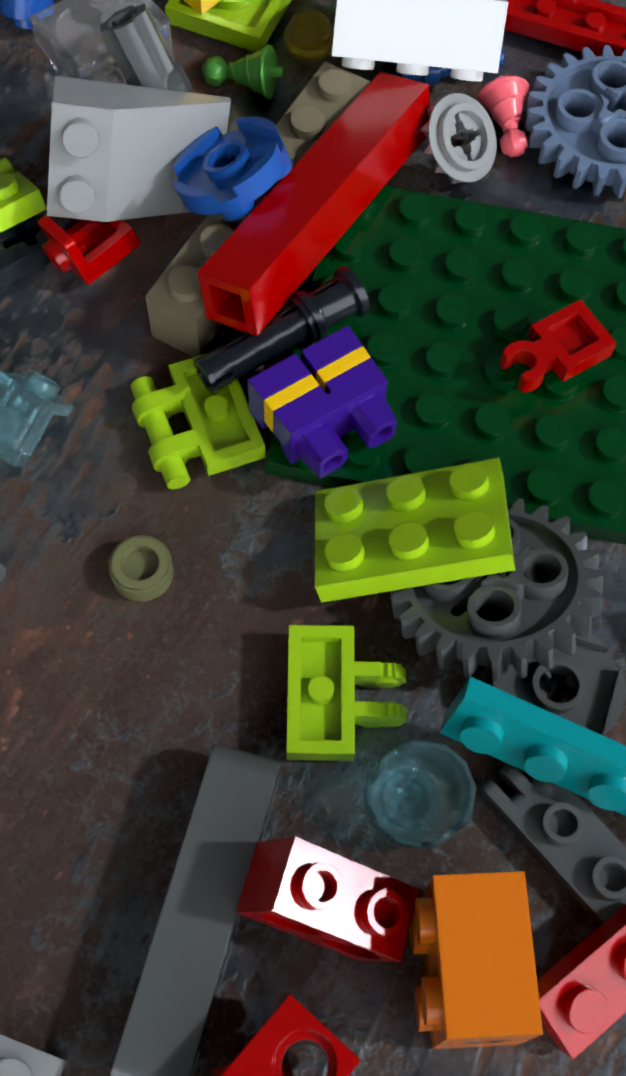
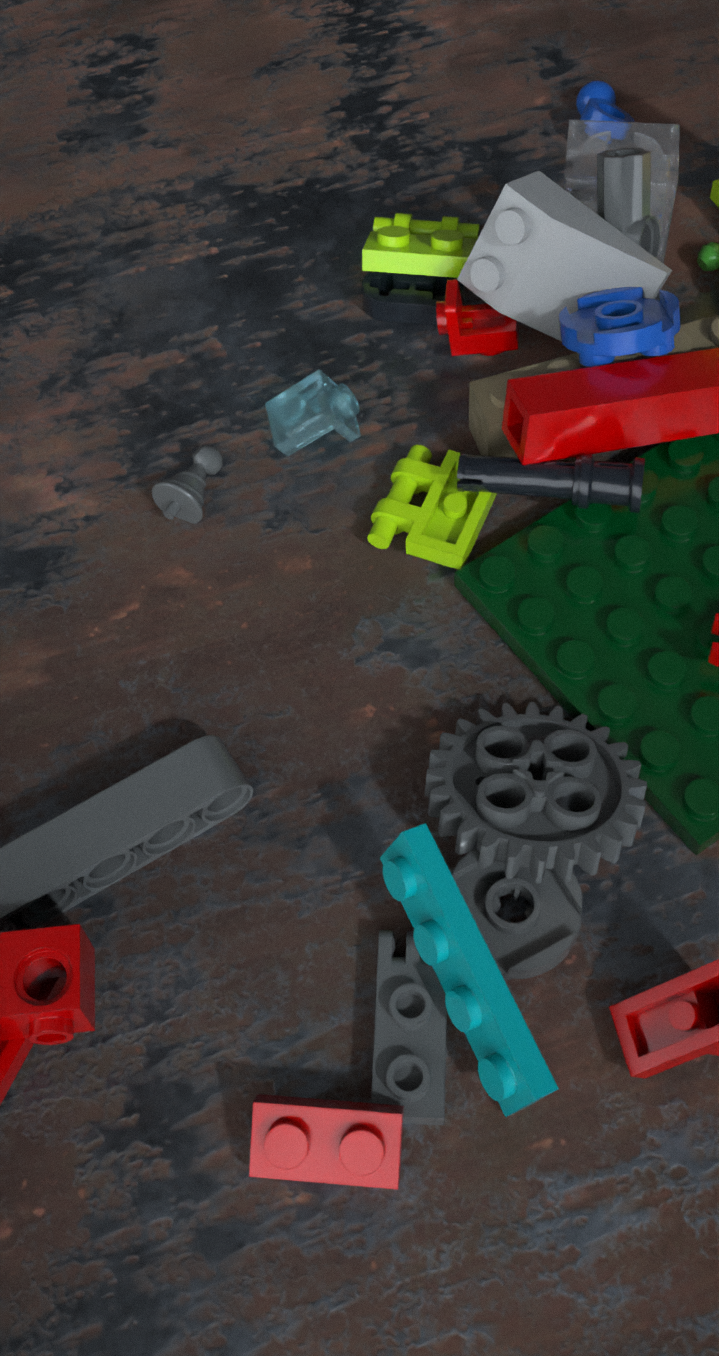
camera: 50 degrees right, 5 degrees down
olive tile [108,535,174,602] -> none
red brick [235,836,420,962] -> none
dark purple hips [248,325,397,478] -> none
lime hinge [287,625,407,761] -> none
lime plate [315,458,516,603] -> none
clear light blue hair [363,740,477,850] -> none
orange brick [409,871,543,1049] -> none

